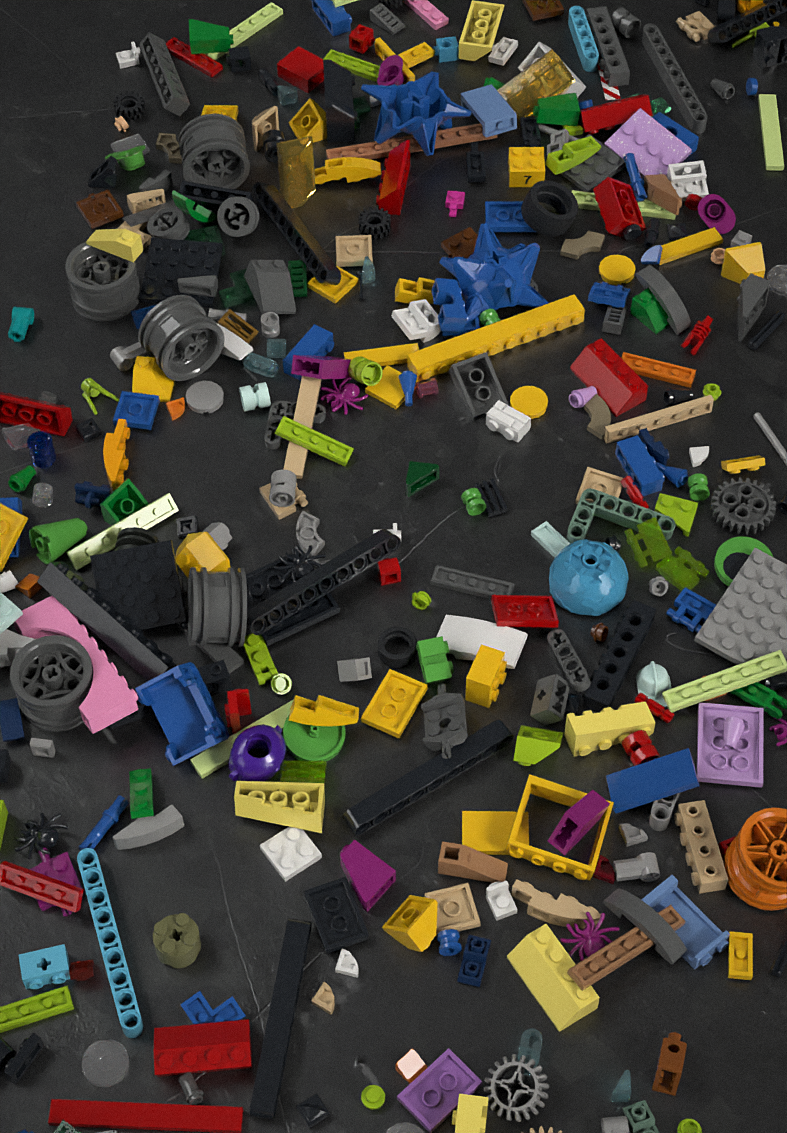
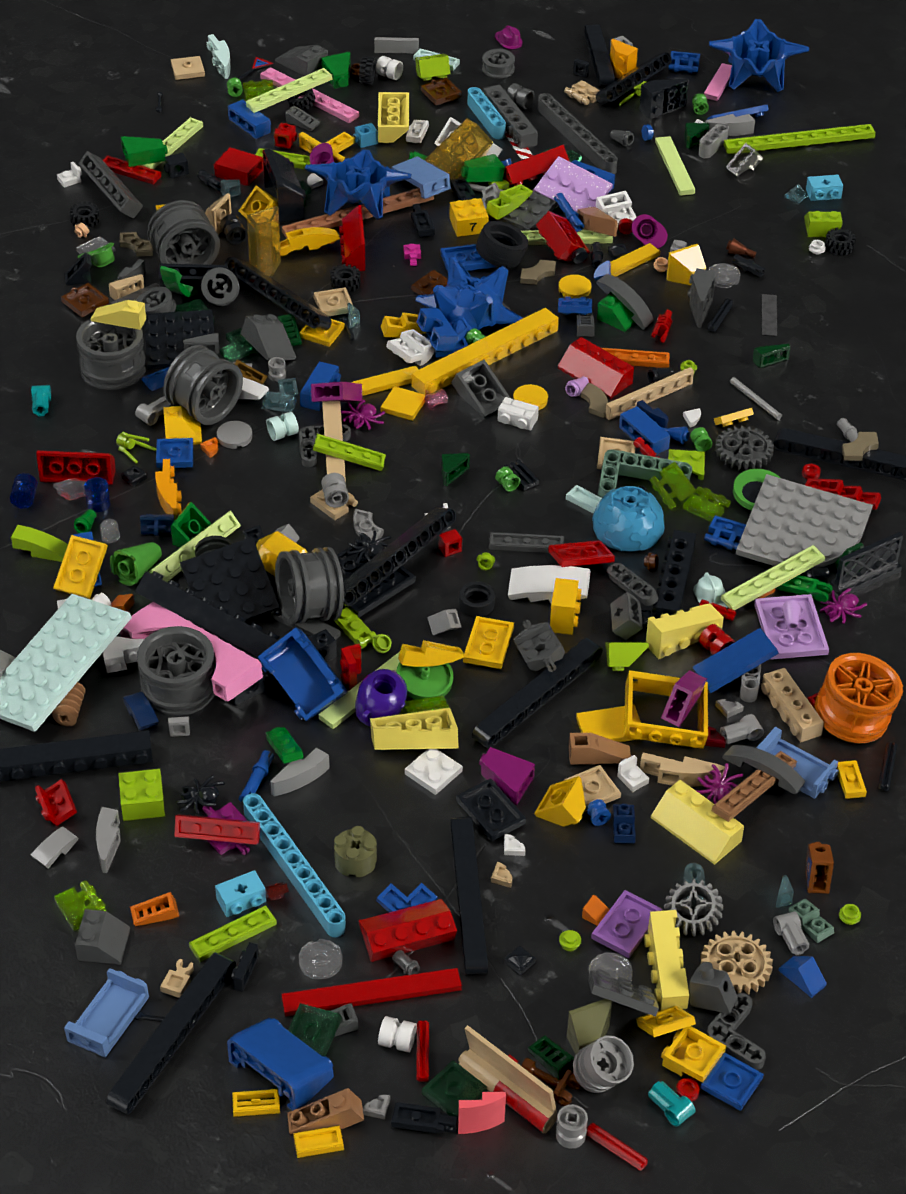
camera: 15 degrees left, 10 degrees down
lime wheel [348,356,383,386] -> none
blue cone [398,371,417,406] -> none
bright green brick [416,636,454,684] -> none
light grey plate [648,576,668,596] -> none

